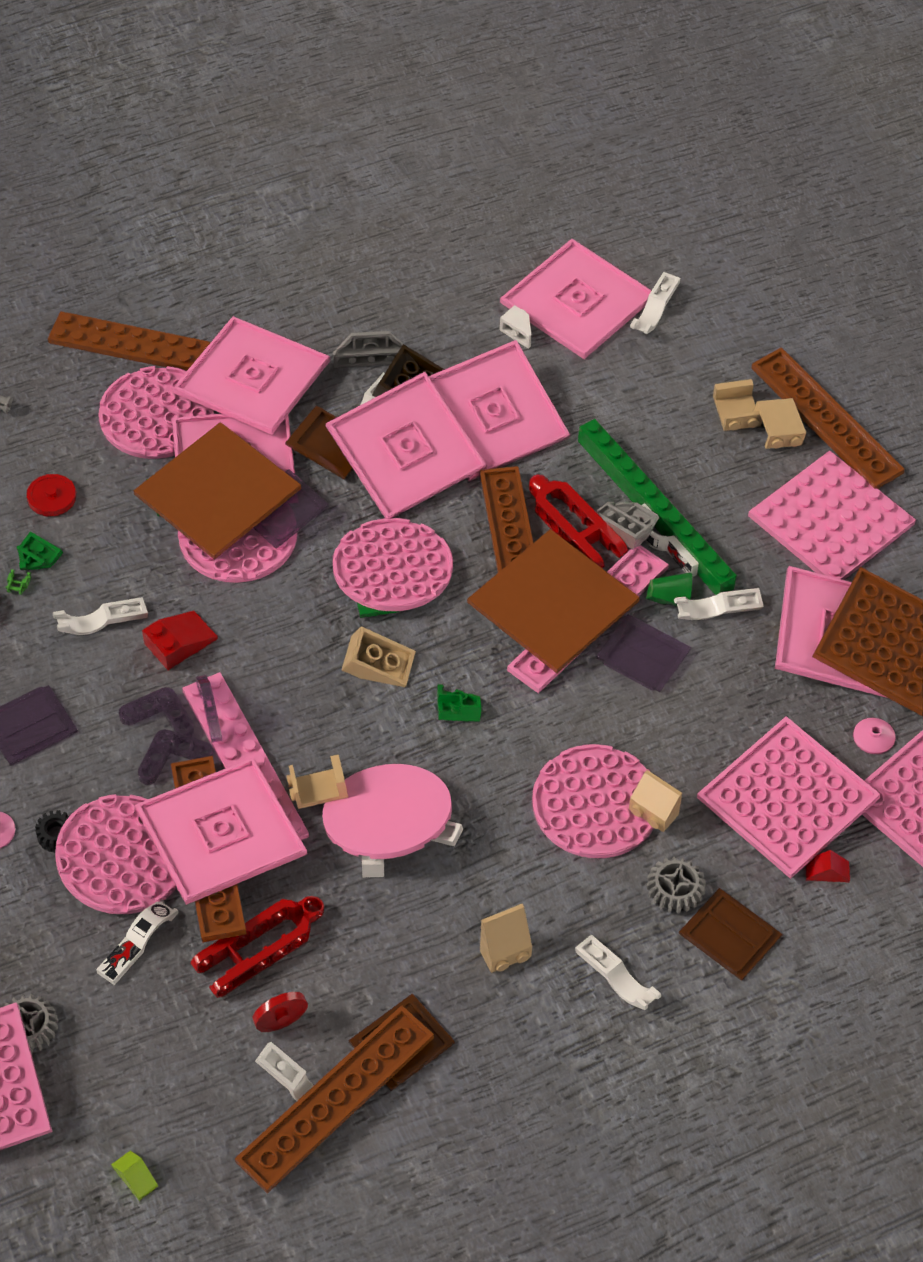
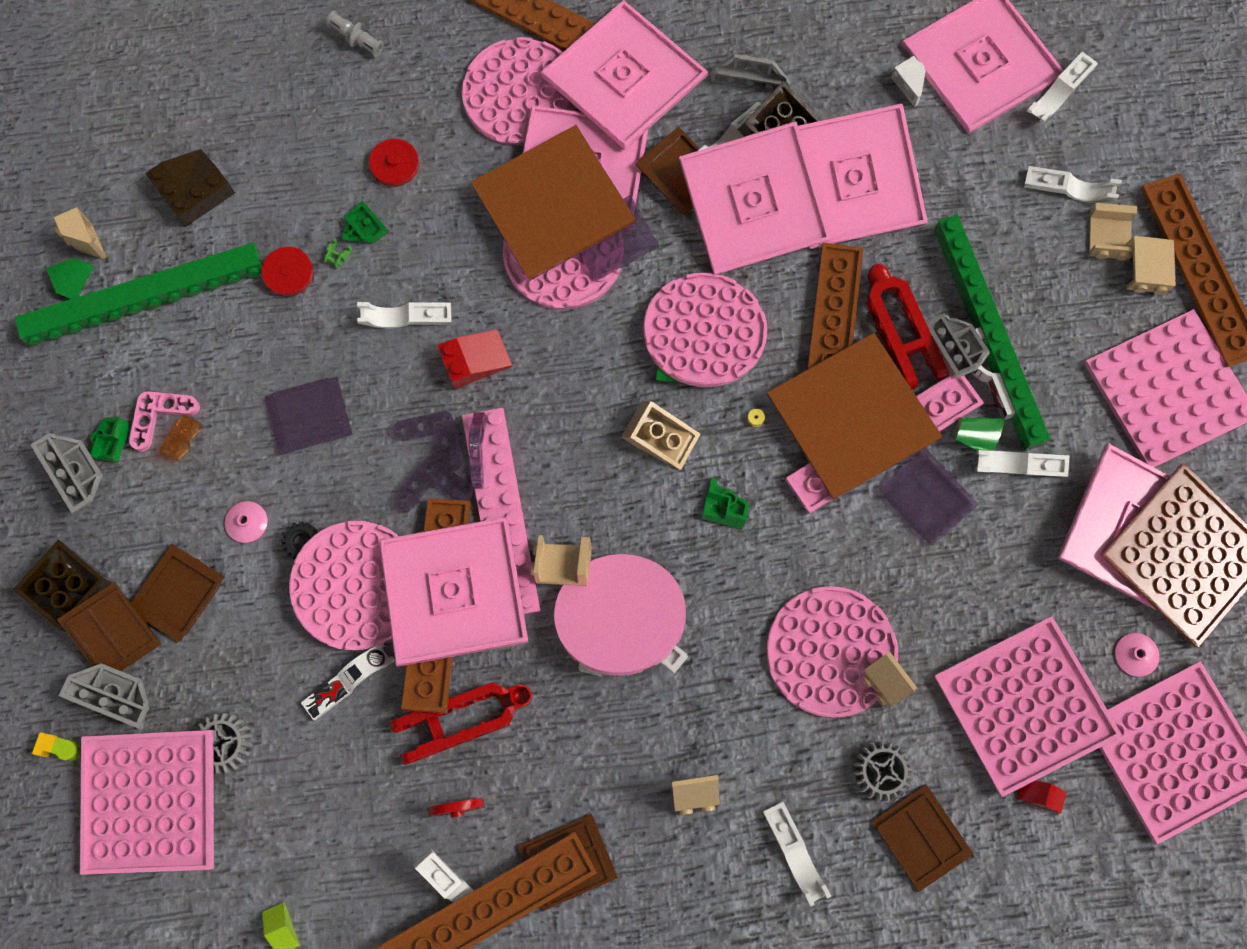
camera: 20 degrees right, 20 degrees up
none -> light yellow piece [747,409,765,427]
none -> white piece [1024,166,1122,203]

